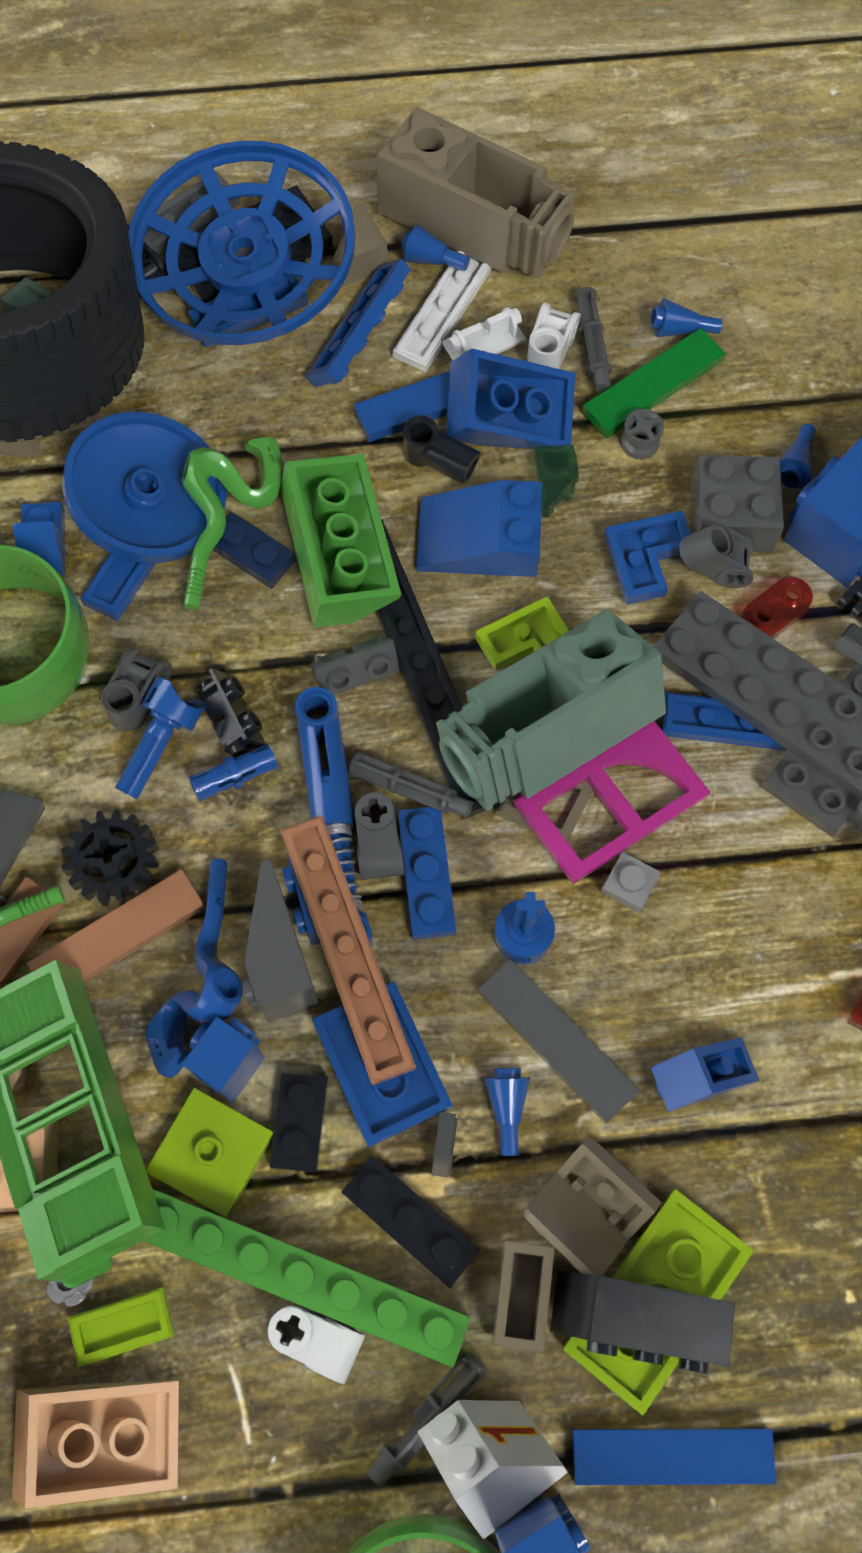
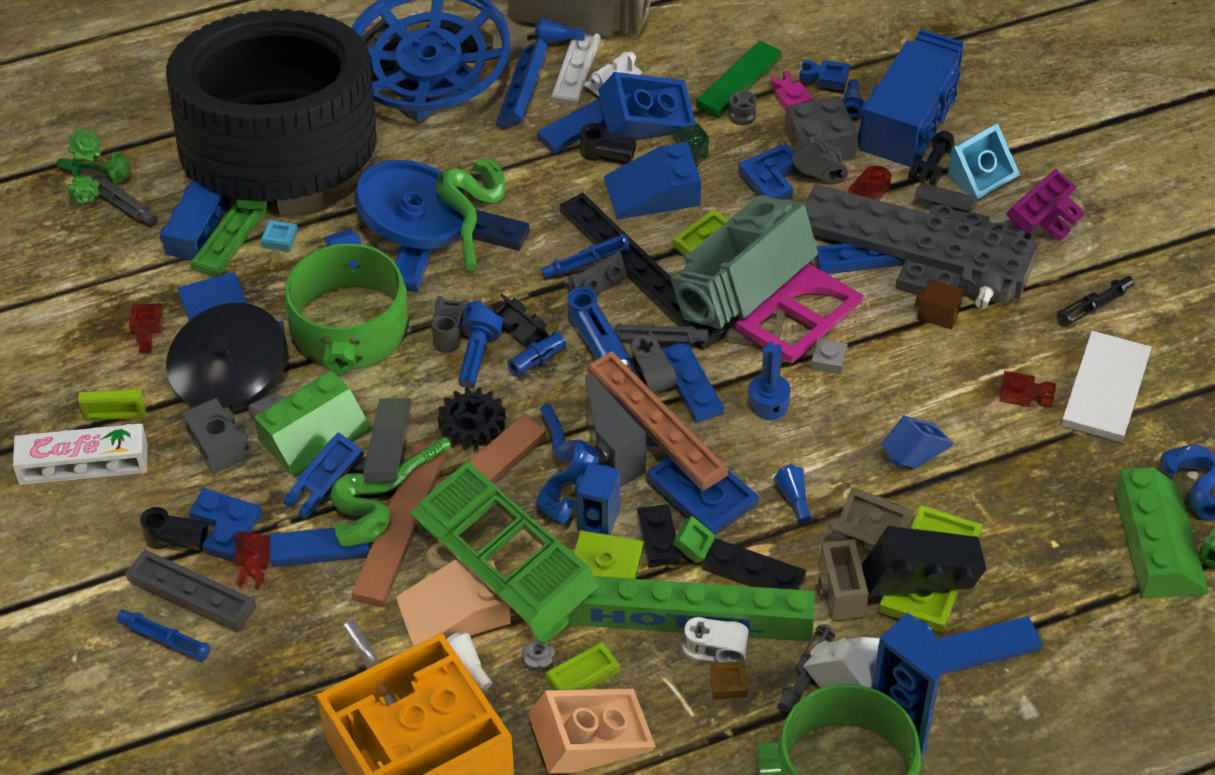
camera: 15 degrees left, 20 degrees down
bright green slope [280,454,401,628] -> none
dark grey tile [432,1112,458,1178] -> none
dark grey tile [478,959,639,1124] -> none
white piece [527,302,581,369] -> none
dark grey piece [574,287,612,393] -> none
blue cone [650,298,722,337] -> none
none -> blue piece [541,234,629,279]
none -> bright green plate [672,516,716,564]
none -> pearl gold tile [710,661,748,700]
none -> dark pink plate [770,71,813,111]
none -> blue plate [799,60,850,91]
none -> reddish brown brick [915,279,964,330]

